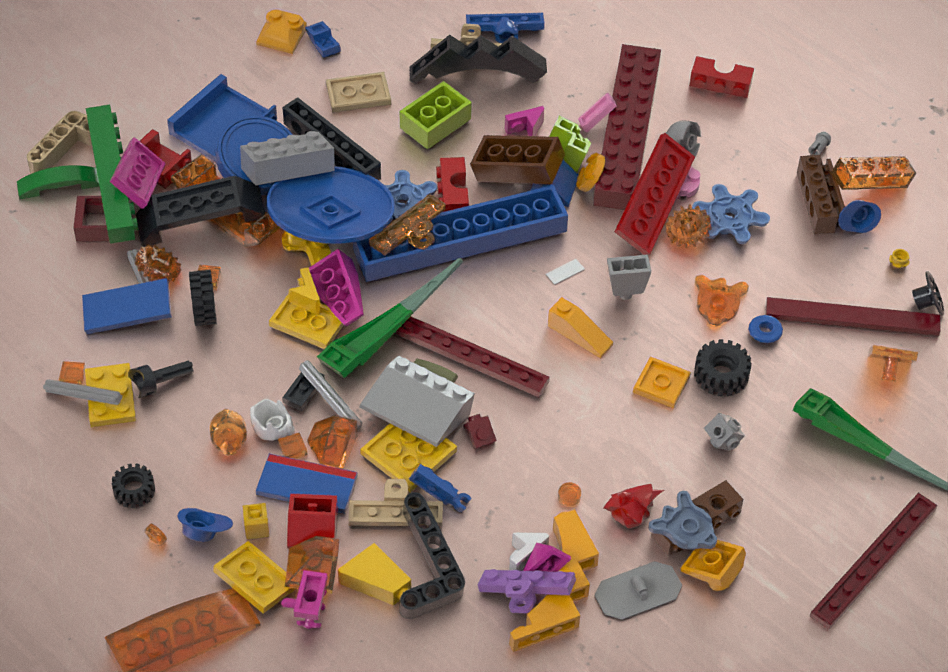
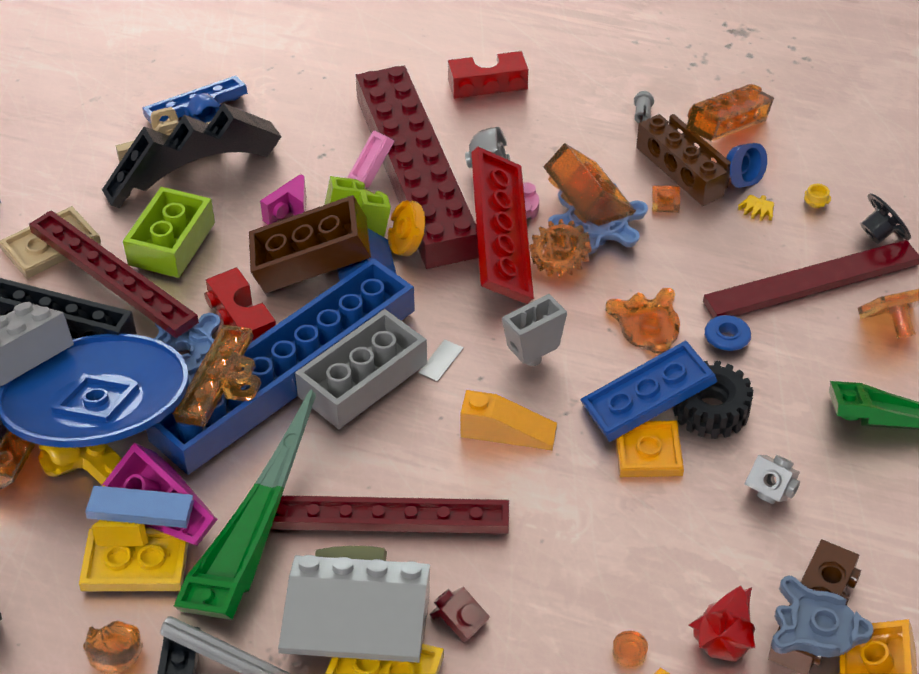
camera: 25 degrees left, 5 degrees down
none -> dark red plate [29,210,199,338]
none -> clear orange hair [83,621,143,674]
none -> medium blue tile [85,485,194,528]
none -> light grey brick [295,309,427,429]
none -> clear orange slope [543,143,636,226]
none -> blue tile [580,340,717,442]
none -> clear orange plate [651,185,680,213]
none -> yellow piece [738,194,774,221]

